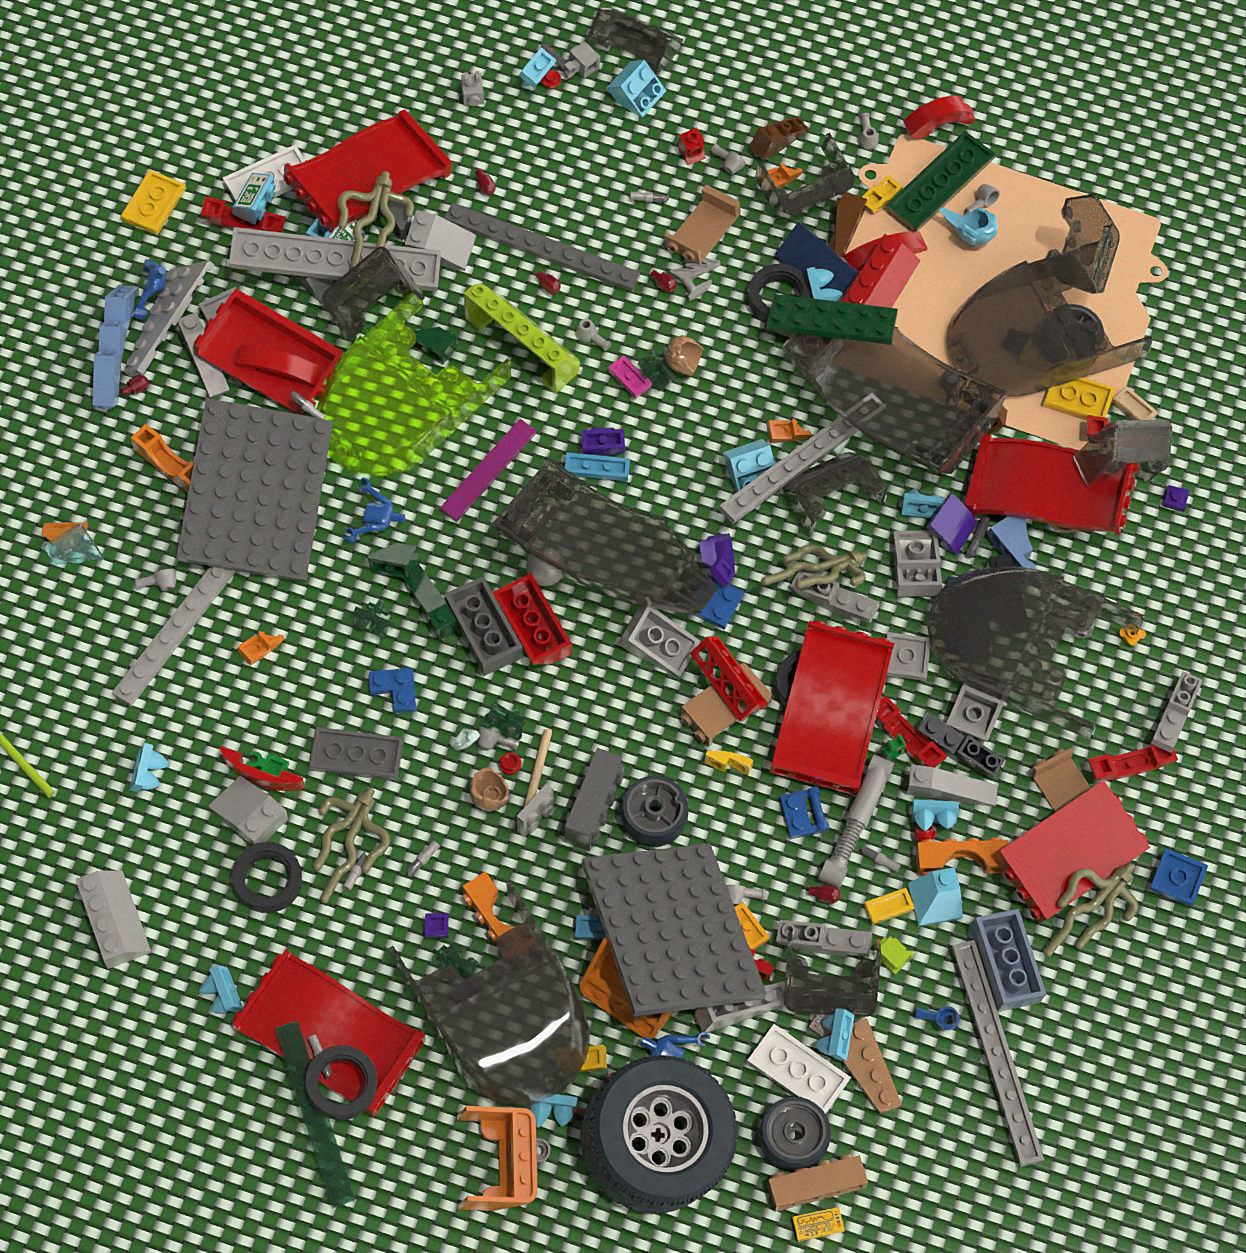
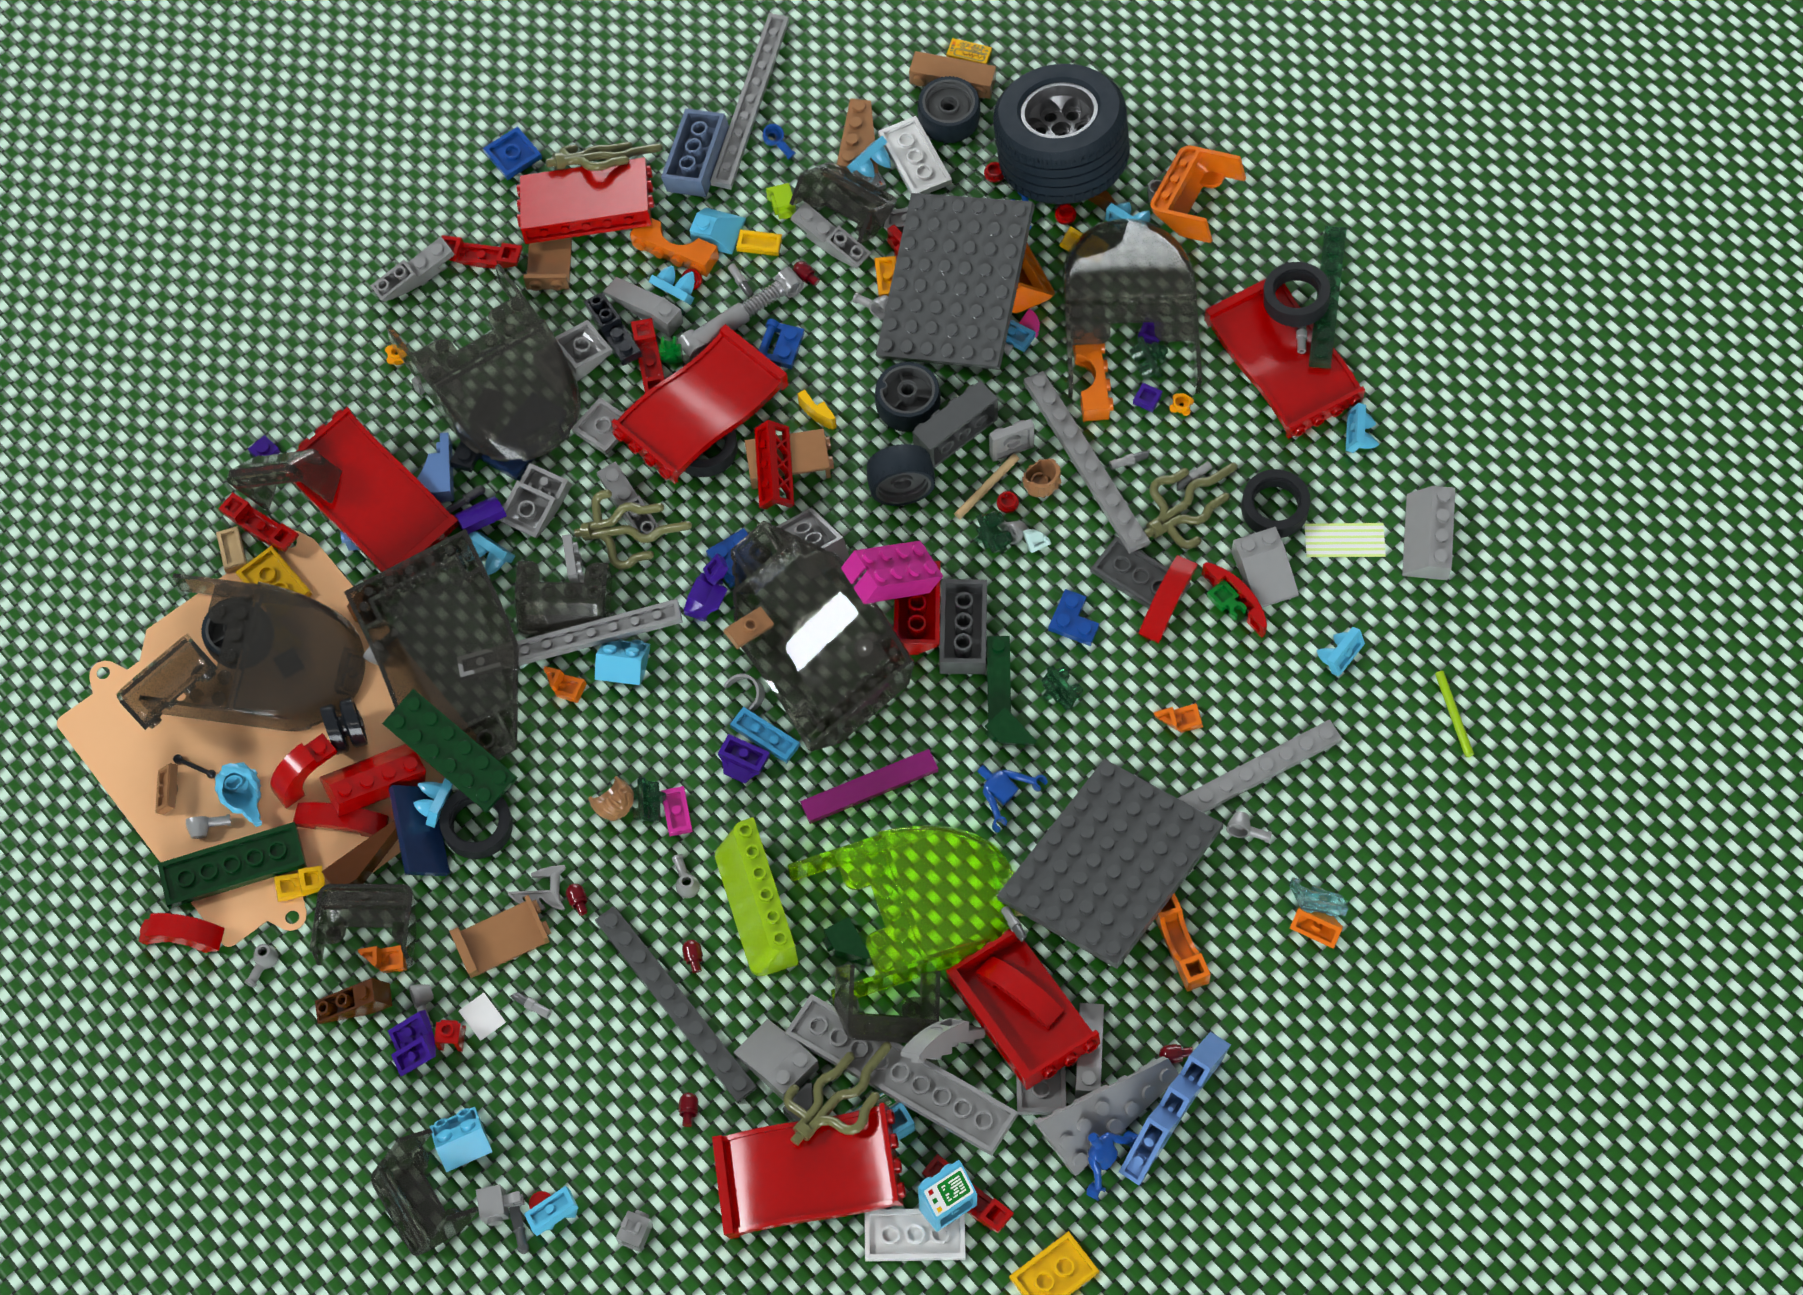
camera: 145 degrees left, 0 degrees up
none -> medium nougat plate [155,763,178,815]
none -> black hinge [173,754,216,779]
none -> red arch [270,733,337,809]
none -> black wheel [320,697,368,755]
none -> dark purple slope [388,1010,436,1076]
none -> white sticker [459,993,506,1041]
none -> light grey plate [562,534,585,595]
none -> medium nougat plate [723,606,774,649]
none -> light grey helmet [724,674,765,712]
none -> dark pink piece [841,541,943,604]
none -> black wheel [867,444,935,506]
none -> light grey slope [901,1018,985,1063]
none -> dark pink tile [1019,309,1040,338]
none -> light grey plate [1023,371,1150,553]
none -> red slope [1138,555,1198,643]
none -> light orange plate [1169,393,1194,416]
none -> sticker [1305,523,1386,557]

